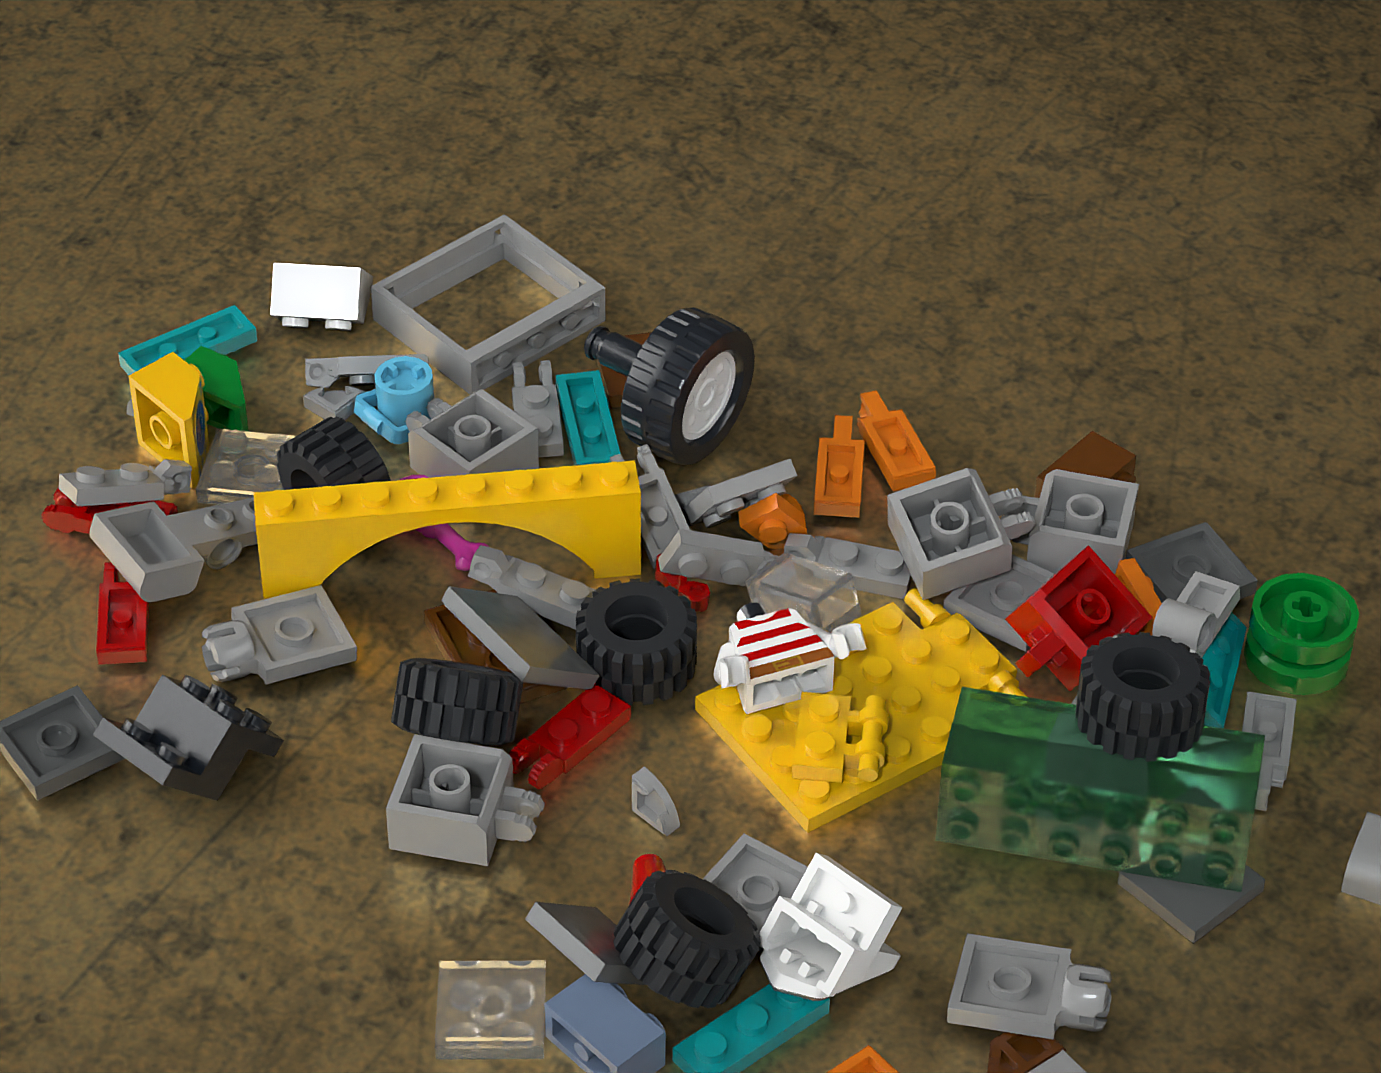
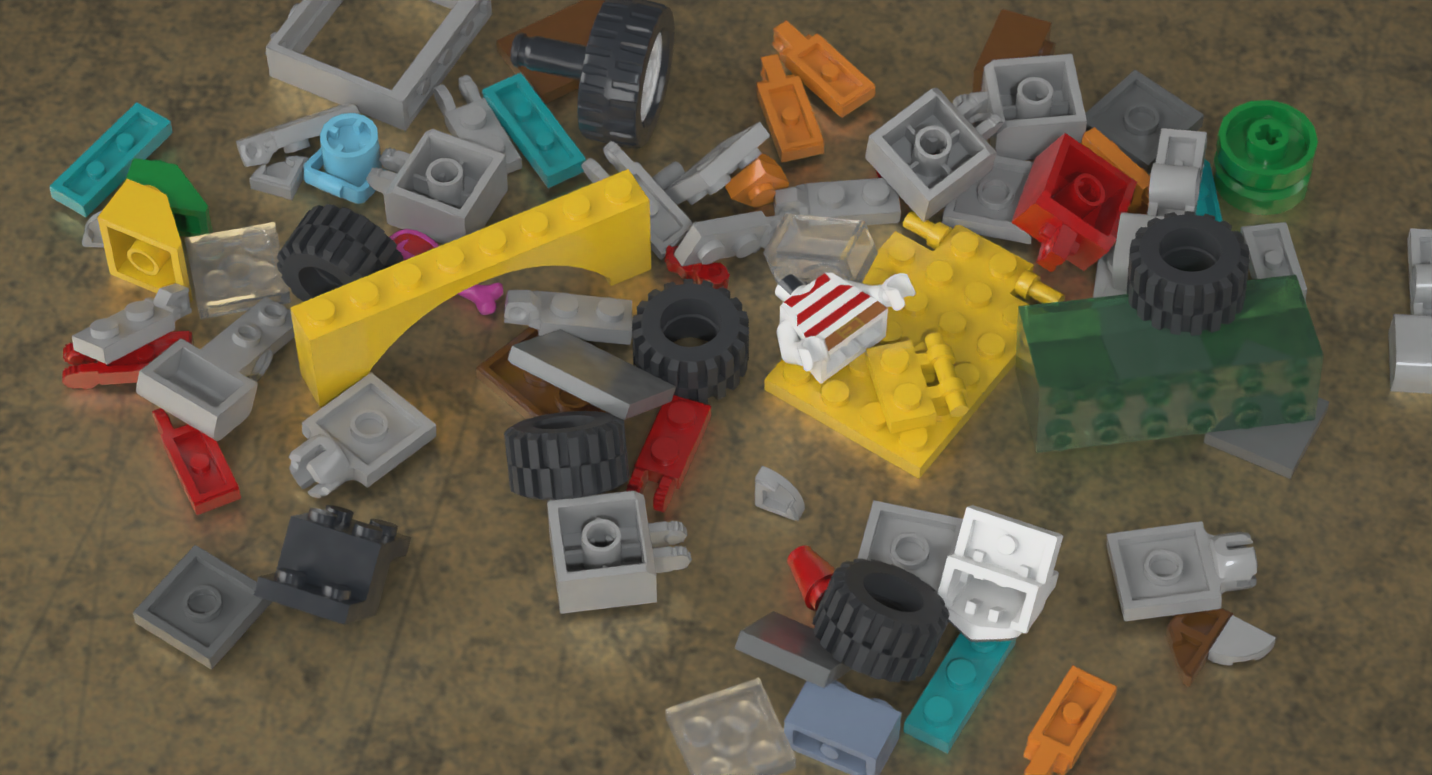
camera: 20 degrees left, 10 degrees up
white slope [270,263,373,331] -> none

